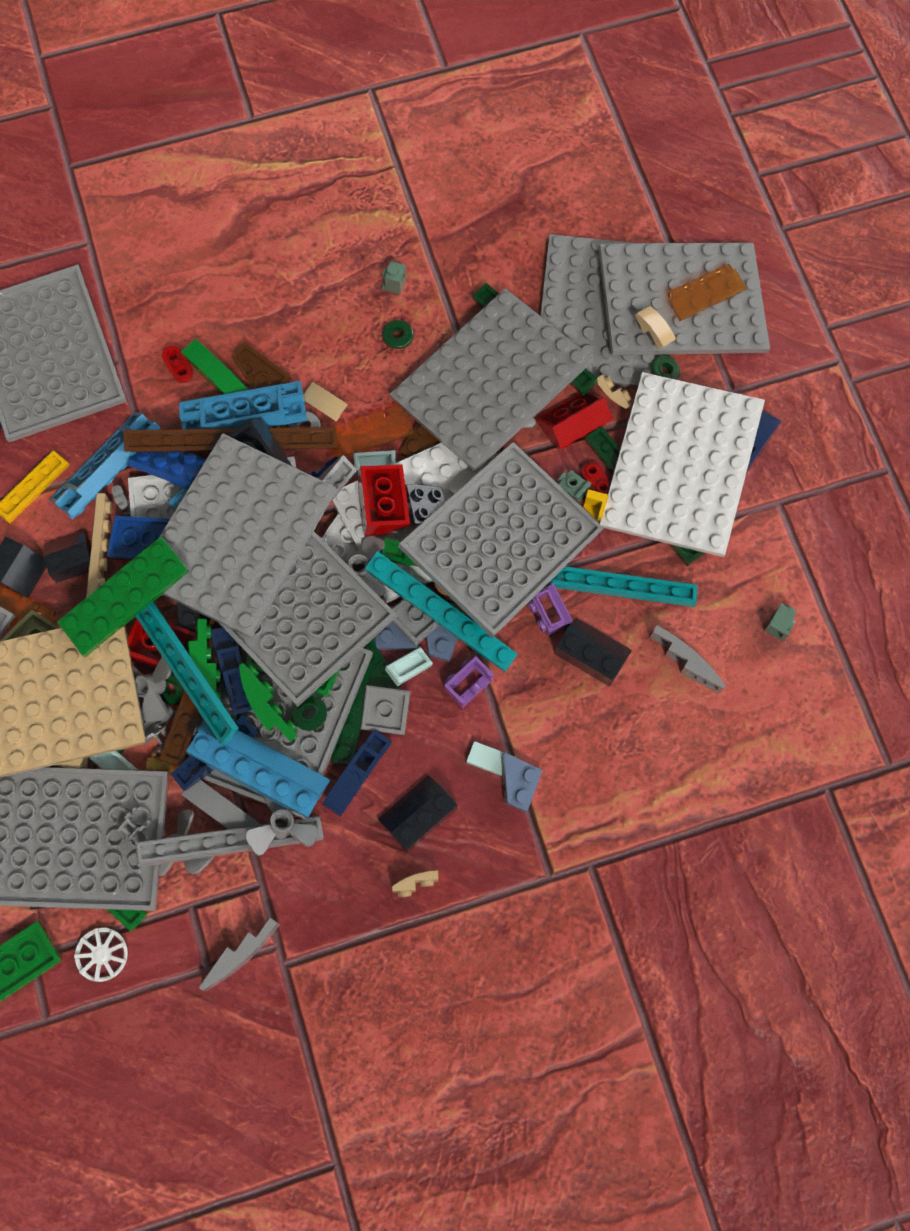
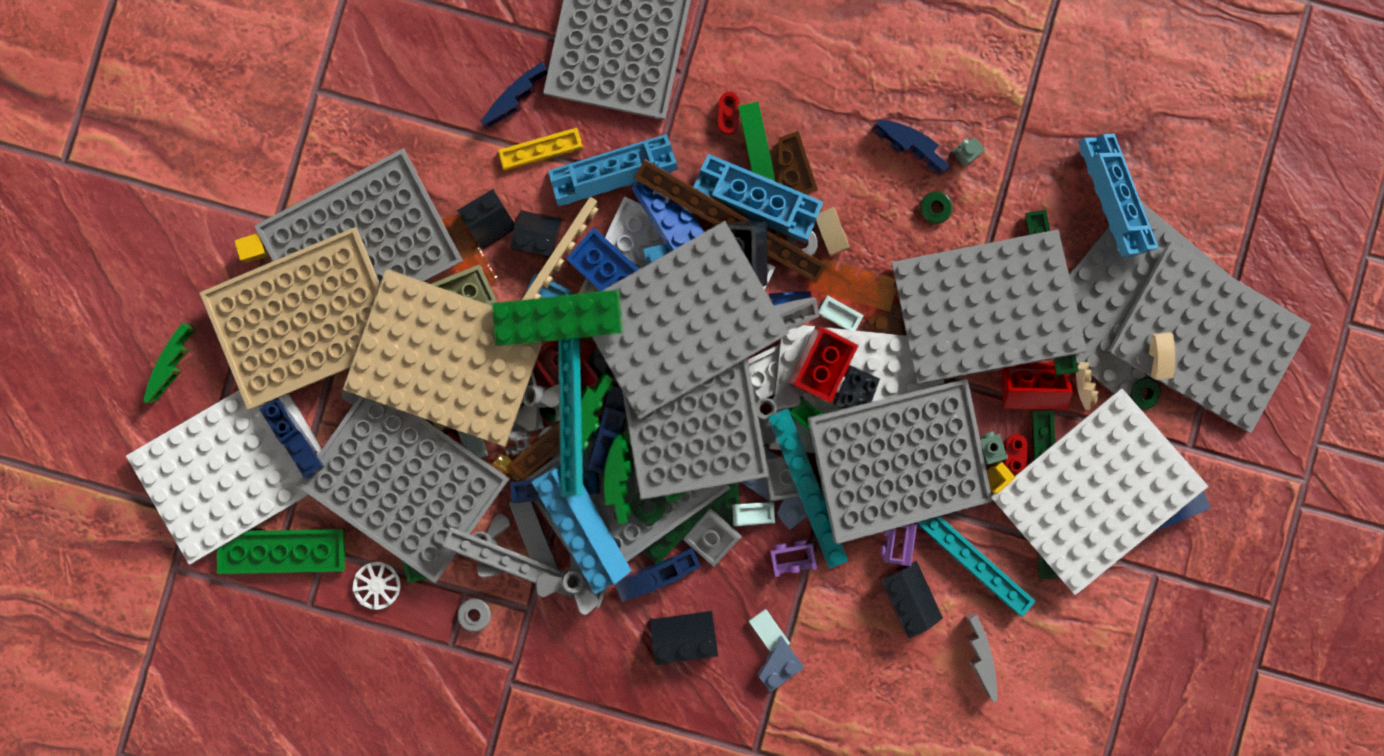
camera: 30 degrees right, 15 degrees up
light grey piece [112,485,131,516] -> none
light grey piece [117,807,152,842] -> none
light grey slope [199,918,280,991] -> none
tan slope [392,870,439,897] -> none
clear orange windscreen [668,264,747,321] -> none
sand green brick [764,604,796,641] -> none
none -> light grey piece [458,598,491,632]
none -> dark blue slope [873,120,950,175]
none -> dark azure slope [1078,134,1159,259]

